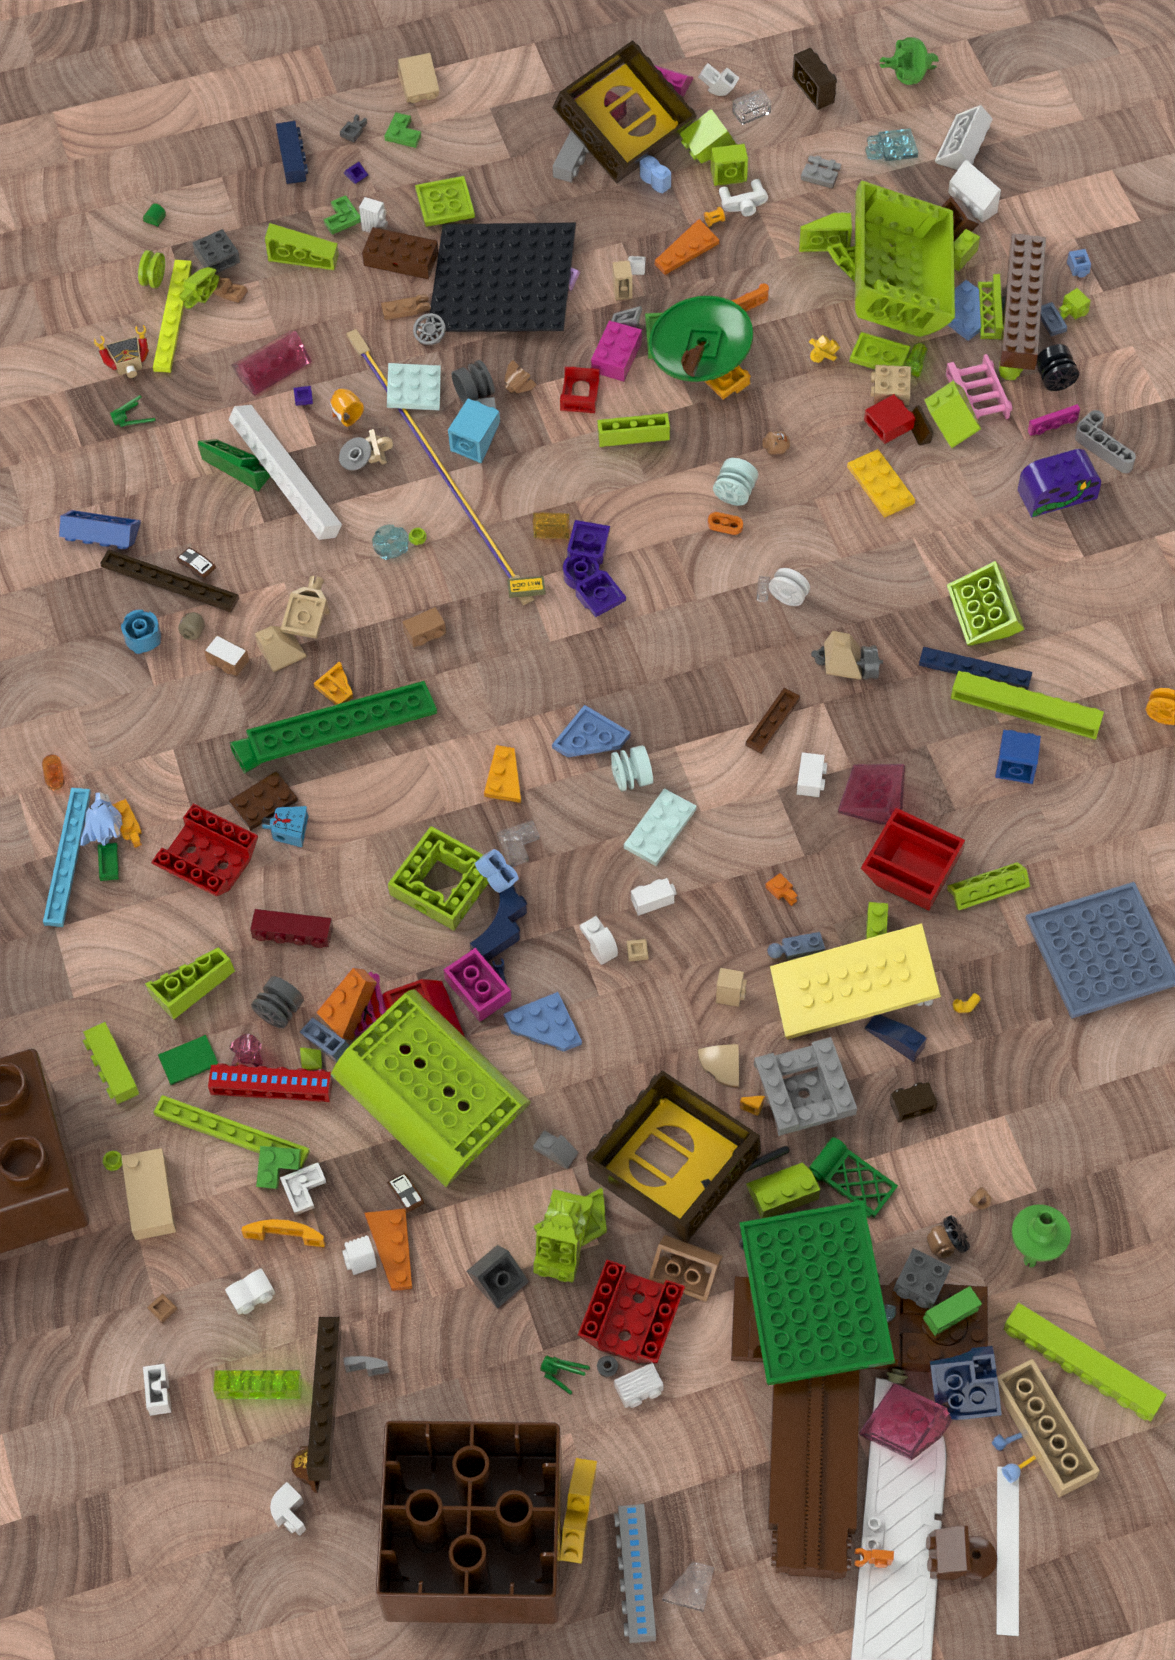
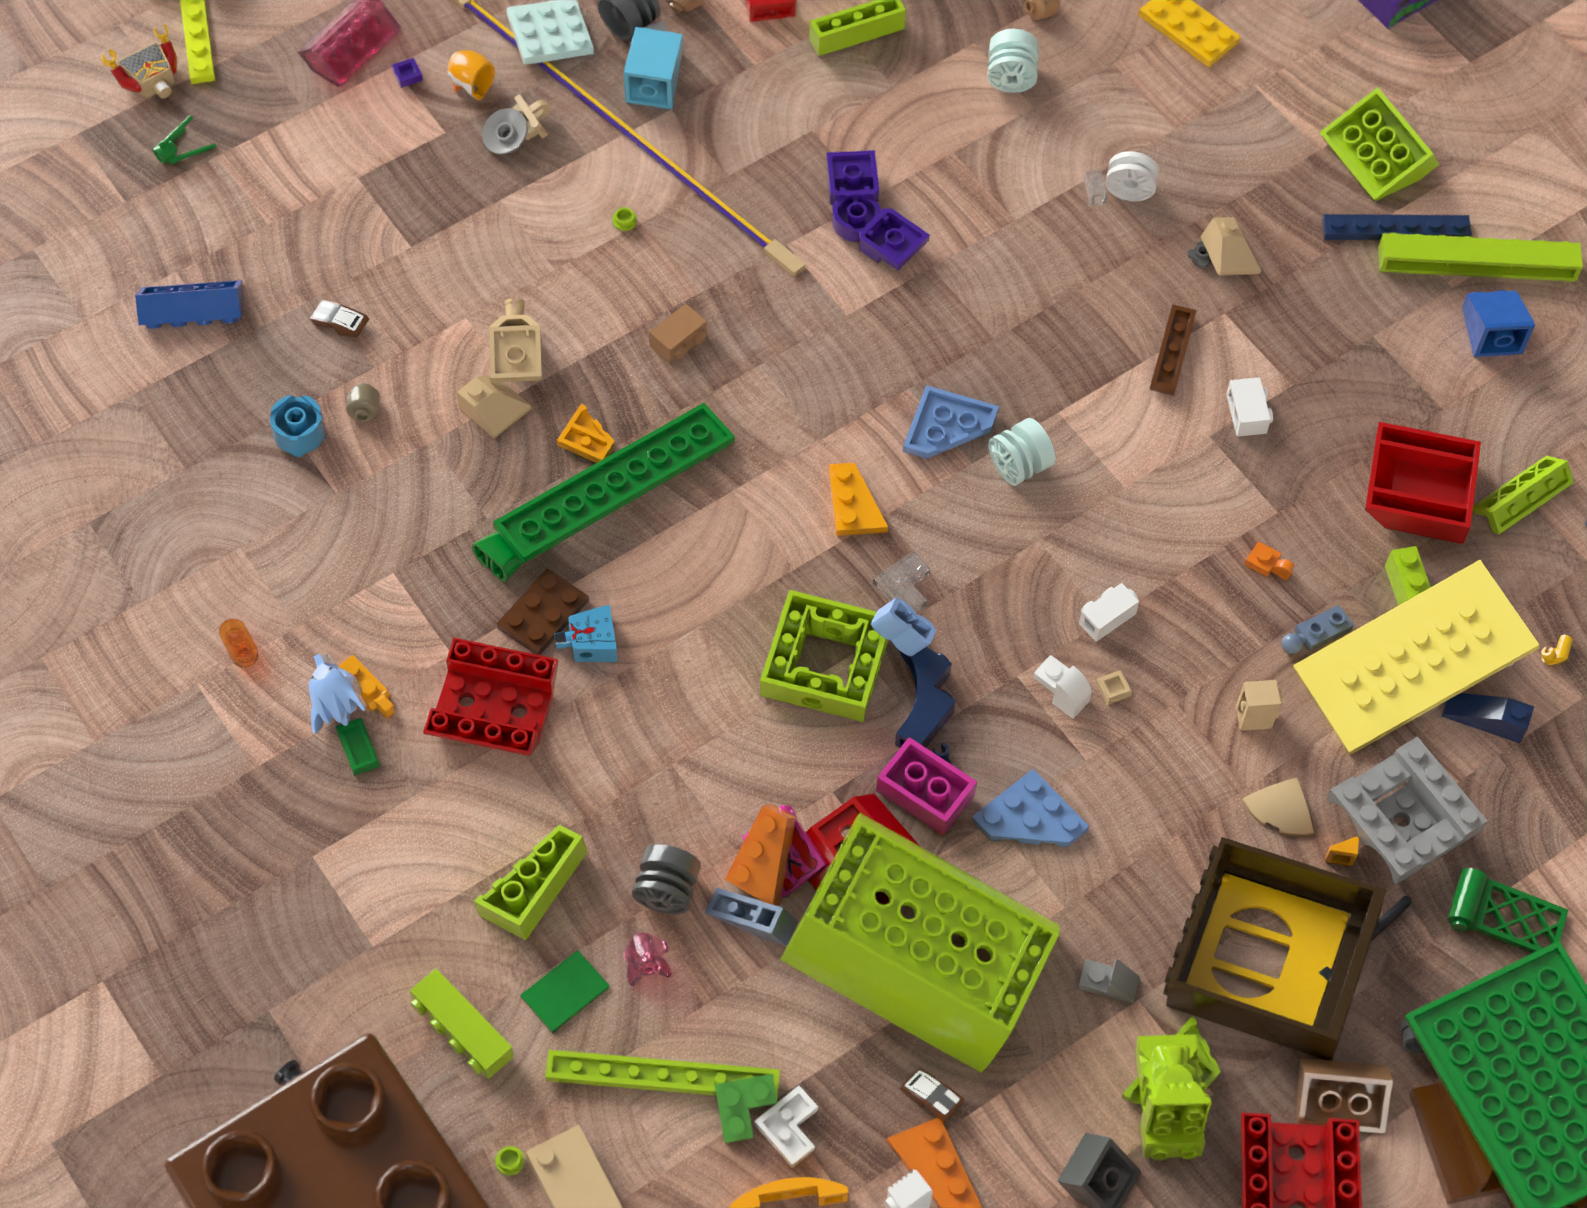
camera: 20 degrees left, 0 degrees up
medium azure plate [43,788,91,927] -> none
dark brown plate [100,549,239,612] -> none
green slope [197,439,271,492] -> none
brick [204,635,249,677] -> none
red brick [208,1063,333,1102] -> none
white brick [228,405,342,540] -> none
dark red brick [250,909,333,948] -> none
lime slope [300,1047,322,1071] -> none
clear light blue plate [372,524,409,560] -> none
tile [507,576,546,598] -> none
clear yellow brick [533,512,570,539] -> none
light aqua plate [624,788,697,866] -> none
orange plate [708,512,743,535] -> none
lime slope [746,1162,820,1219] -> none
clear pink slope [838,764,906,824] -> none
dark grey wheel [857,645,883,680] -> none
dark brown brick [889,1082,938,1123] -> none

